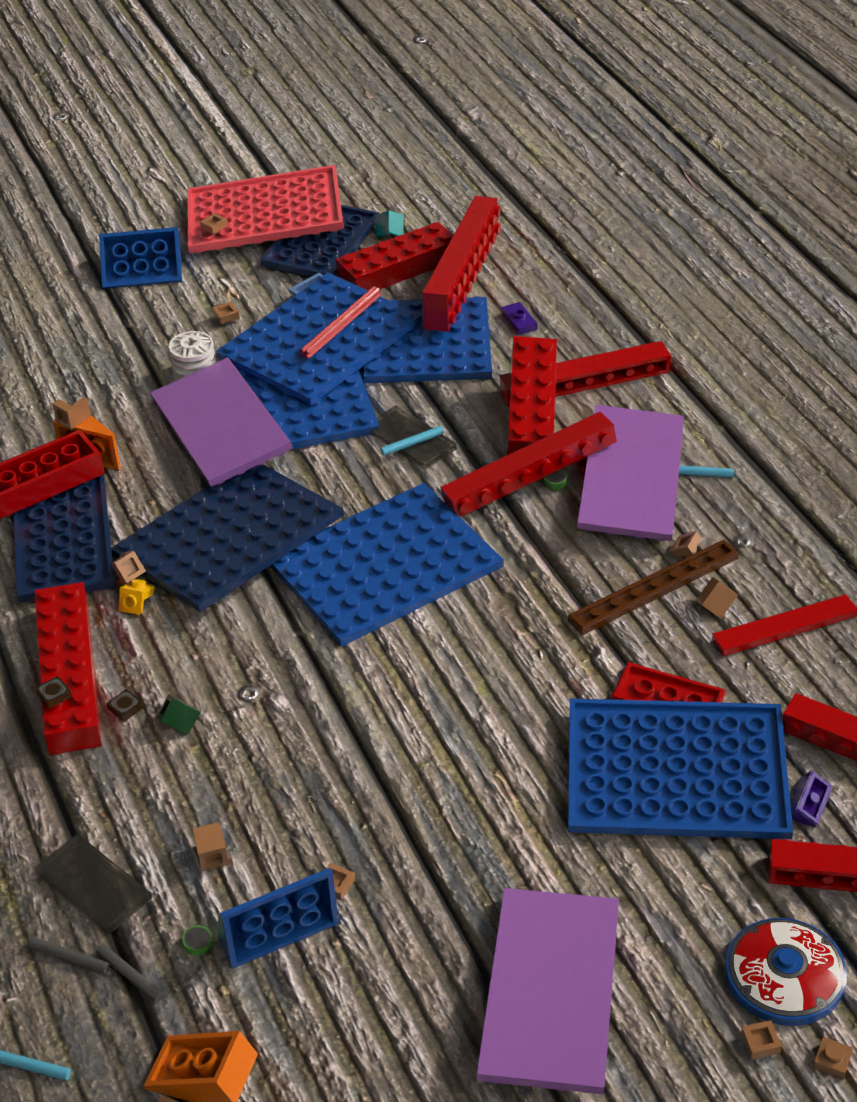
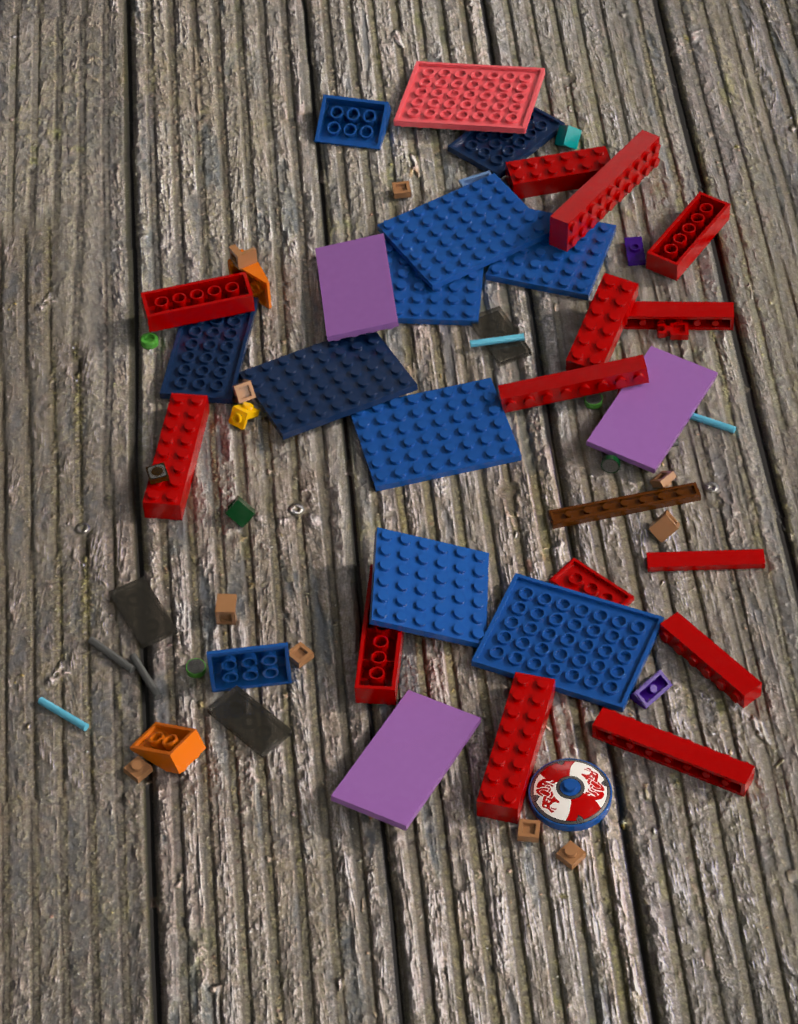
camera: 20 degrees right, 5 degrees up
dark brown tile [106,689,144,722] -> none
white wheel [168,331,216,381] -> none
medium nougat plate [200,213,228,234] -> none
axle [300,286,381,359] -> none
none -> clear smoke tile [207,685,292,758]
none -> red brick [354,564,404,705]
none -> blue plate [369,527,489,648]
none -> red brick [476,672,555,824]
none -> tile [601,455,621,473]
none -> red brick [646,192,730,281]
none -> red plate [657,322,689,340]

